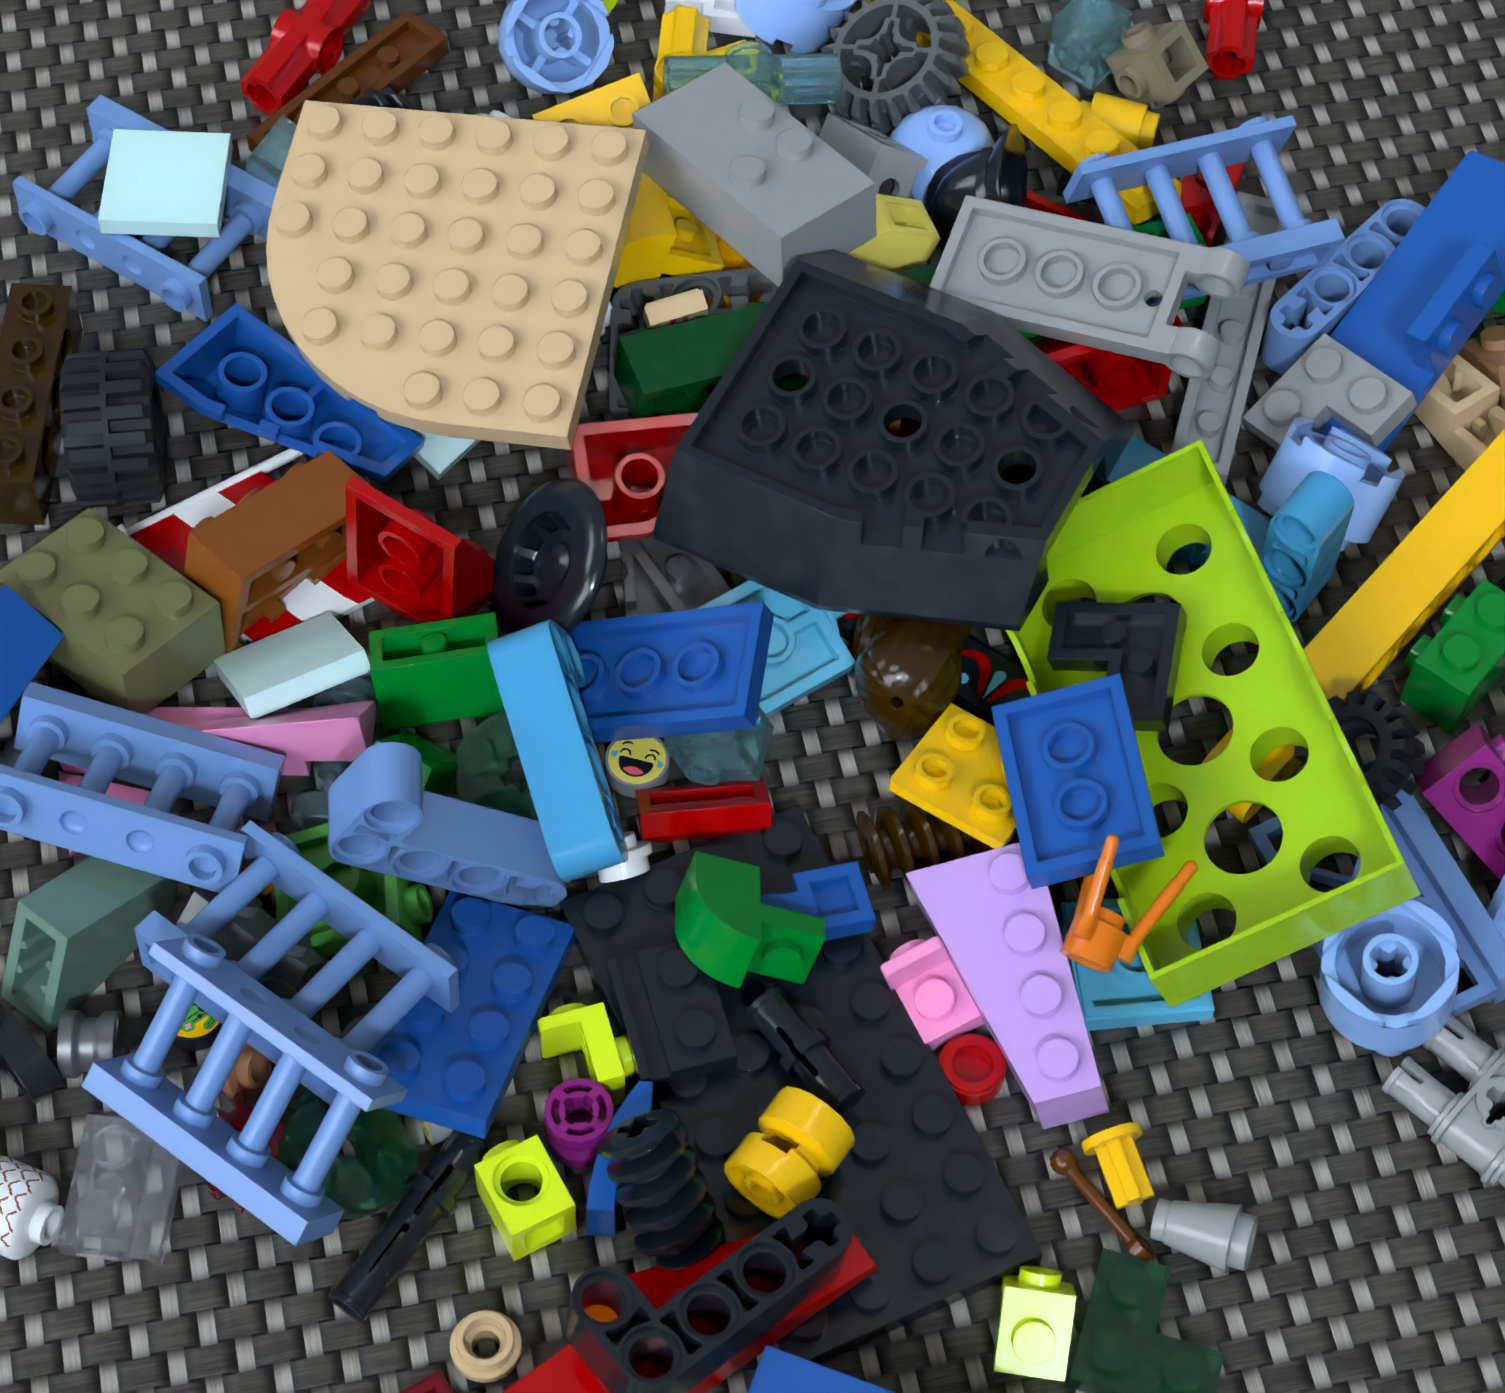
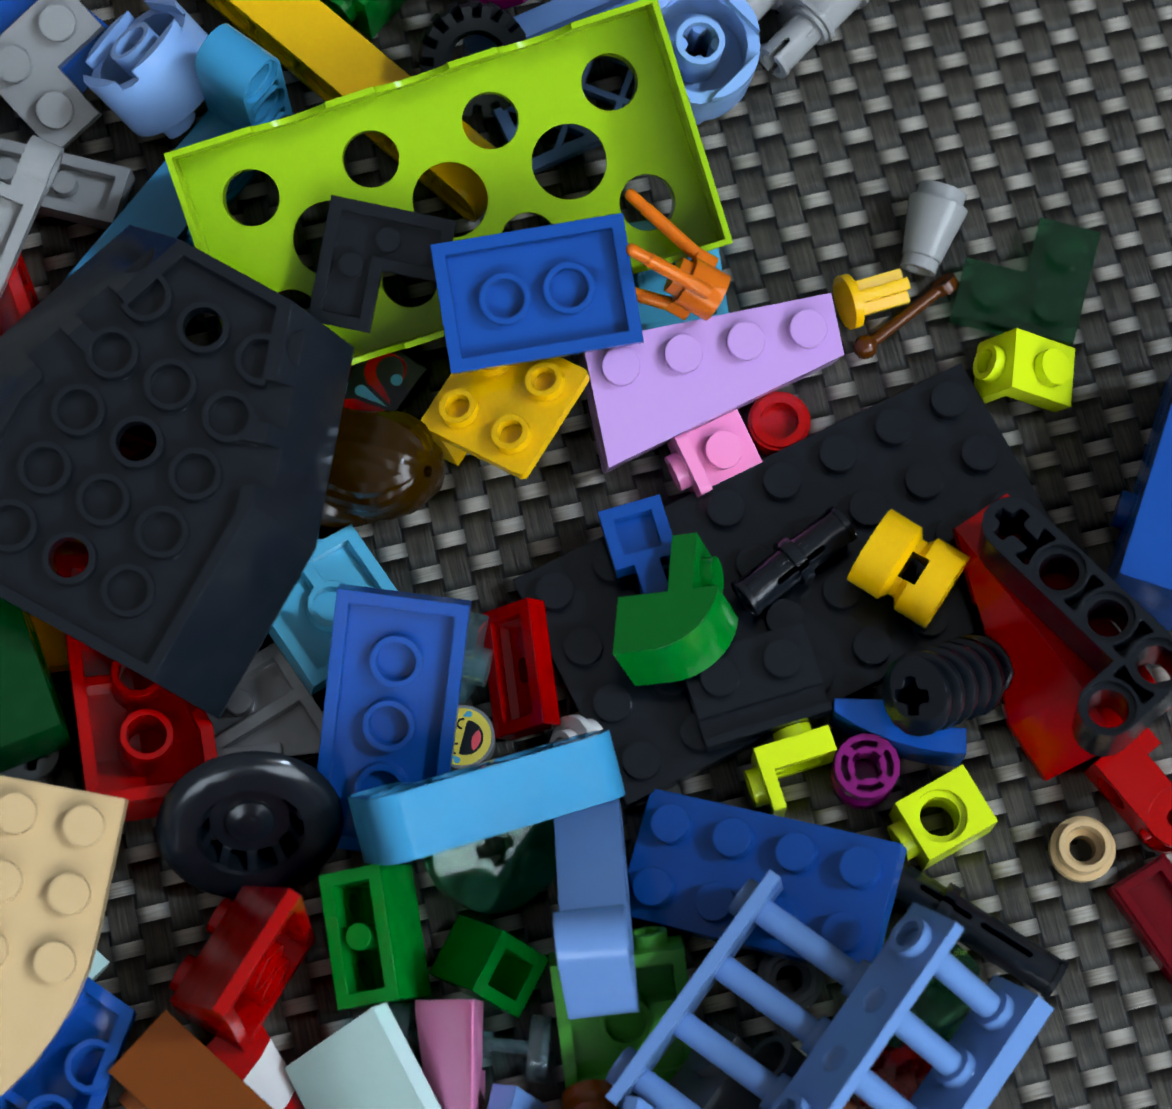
camera: 85 degrees left, 15 degrees up
dark brown piece [856,801,994,890] -> none

